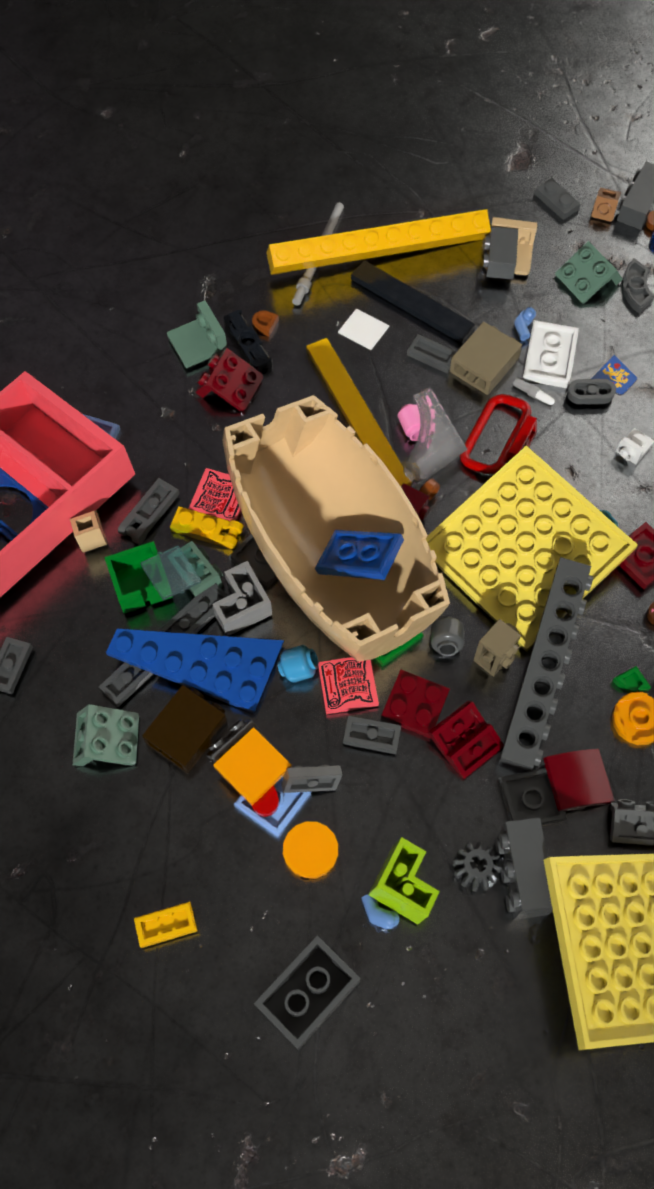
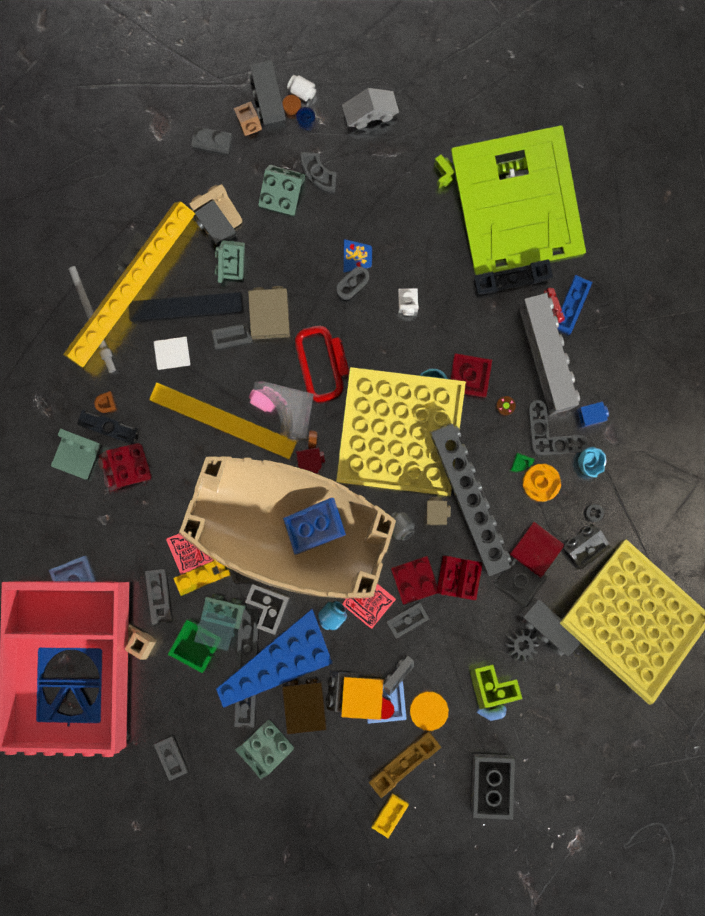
camera: 45 degrees left, 20 degrees up
light grey piece [513,377,555,405] -> none
medium blue arm [514,307,536,341] -> none
white tile [522,320,579,389] -> none
none -> sand green bracket [215,240,245,283]
none -> pearl gold slope [369,732,441,798]

